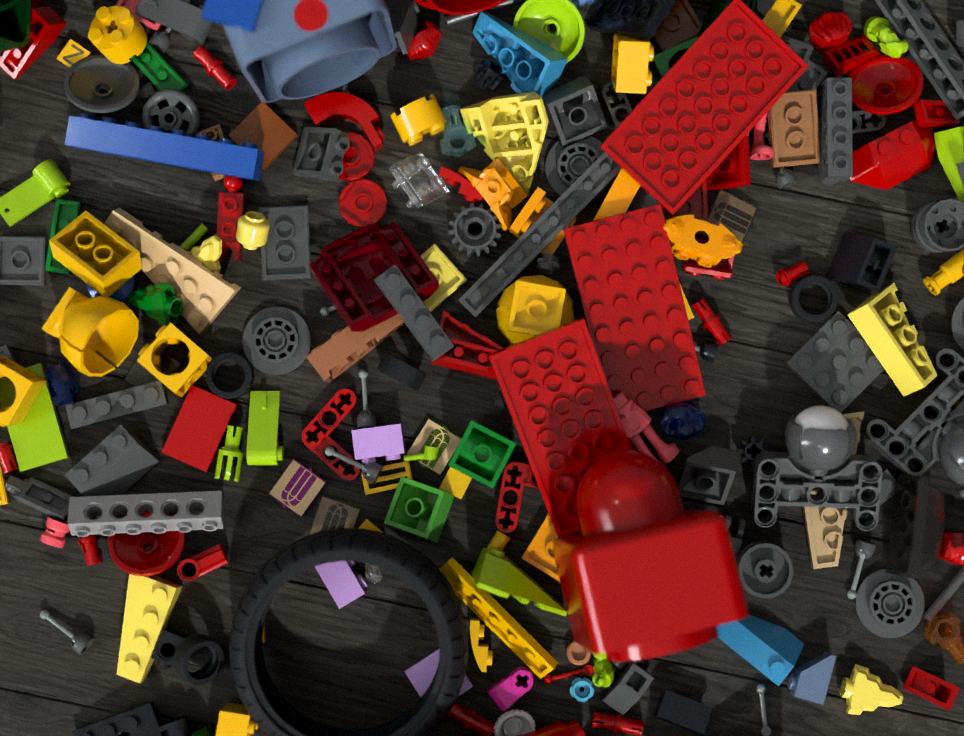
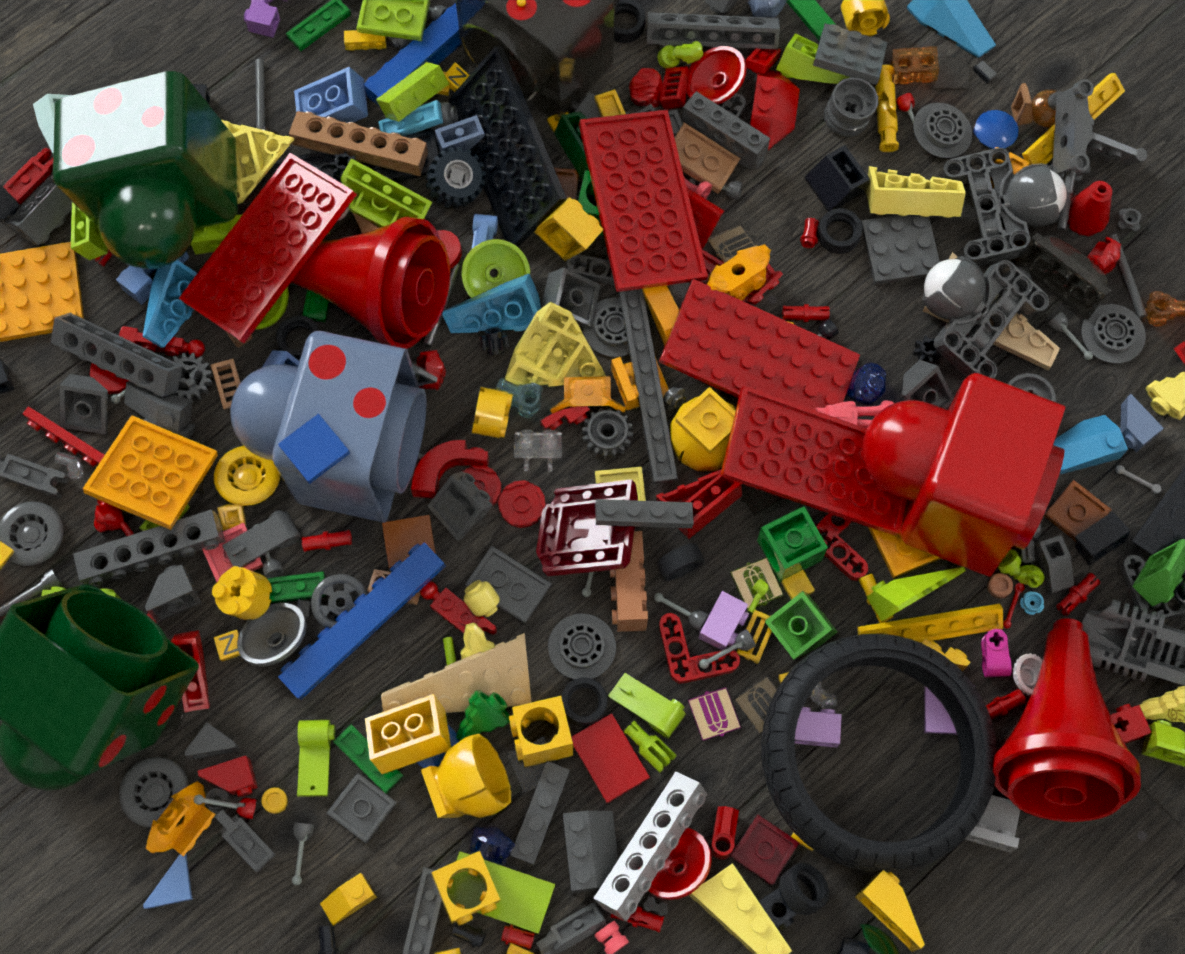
camera: 55 degrees left, 15 degrees down
none -> dark red tile [730,814,800,886]
none -> dark orange tile [1044,480,1112,541]

